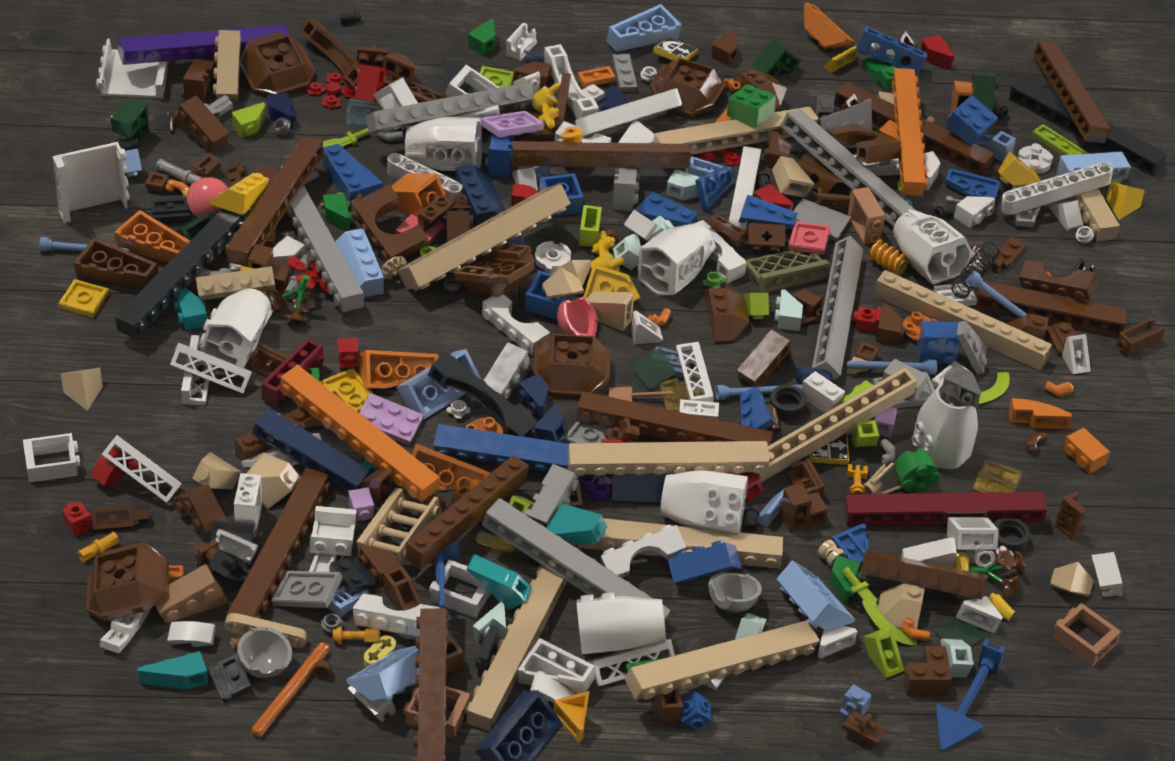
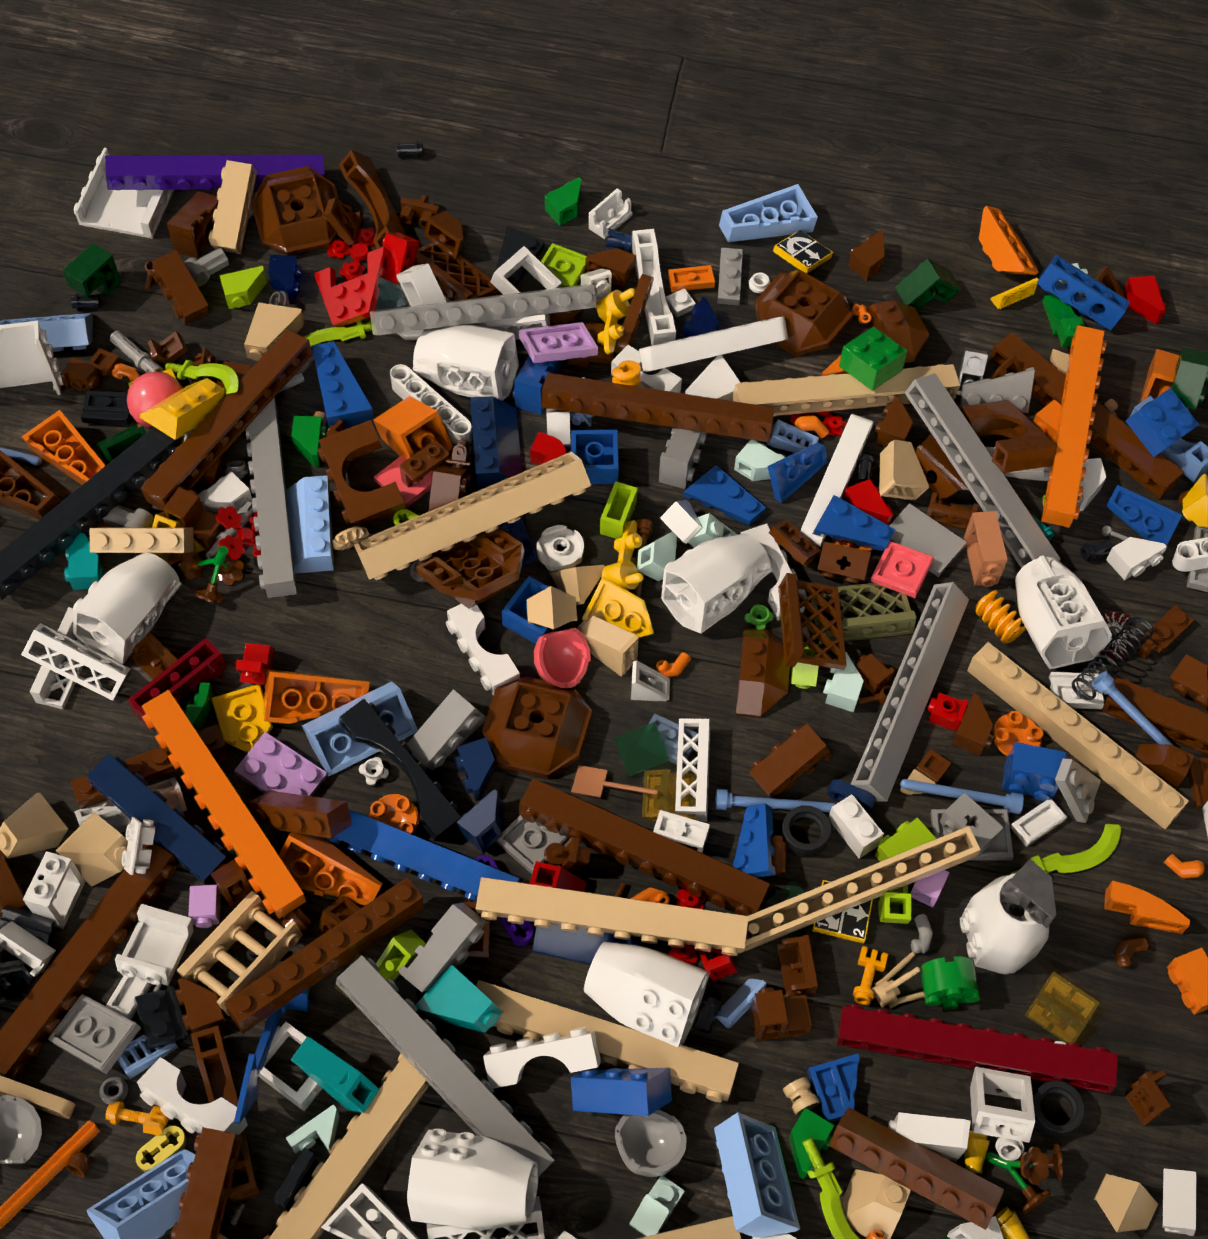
camera: 15 degrees right, 15 degrees up
none -> reddish brown brick [60,357,101,391]
none -> white hinge [122,817,156,875]
none -> lime sword [165,360,239,394]
none -> tan slope [244,303,304,361]
none -> reddish brown brick [248,790,352,838]
none -> red wing [315,247,389,327]
none -> reddish brown wing [324,198,363,245]
none -> reddish brown fence [778,573,847,670]
none -> orange arm [795,416,829,438]

